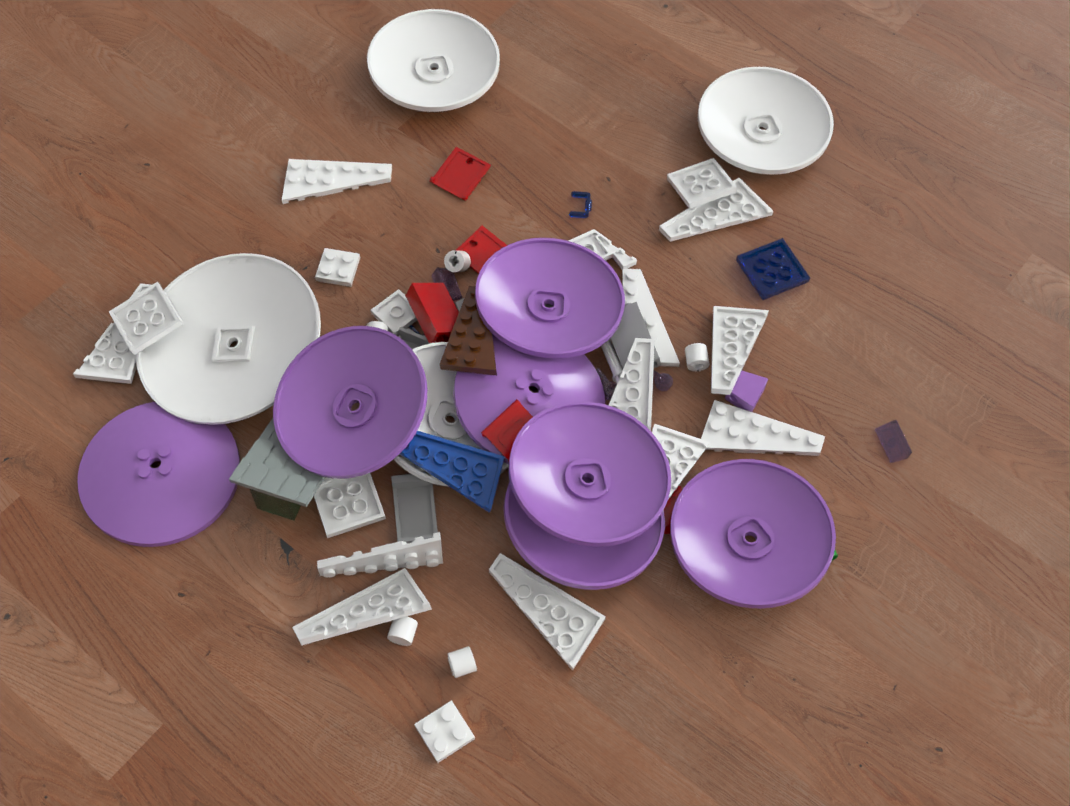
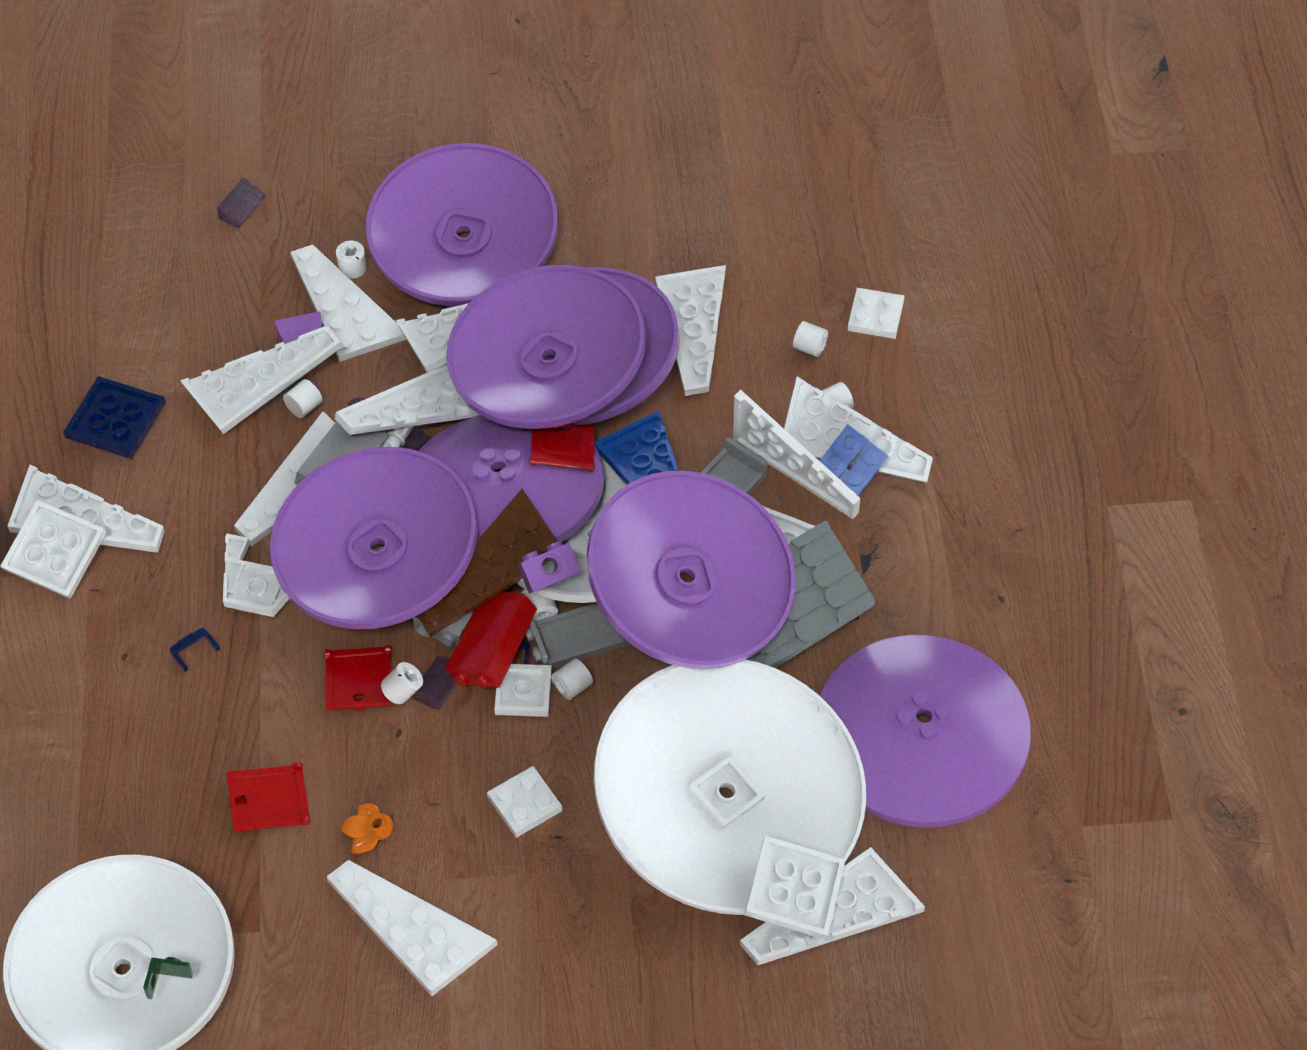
camera: 130 degrees left, 5 degrees down
none -> dark green bracket [143,957,193,999]
none -> white piece [336,241,367,279]
none -> orange plate [340,803,393,854]
none -> medium lavender brick [517,541,582,594]
none -> brick [820,424,889,497]

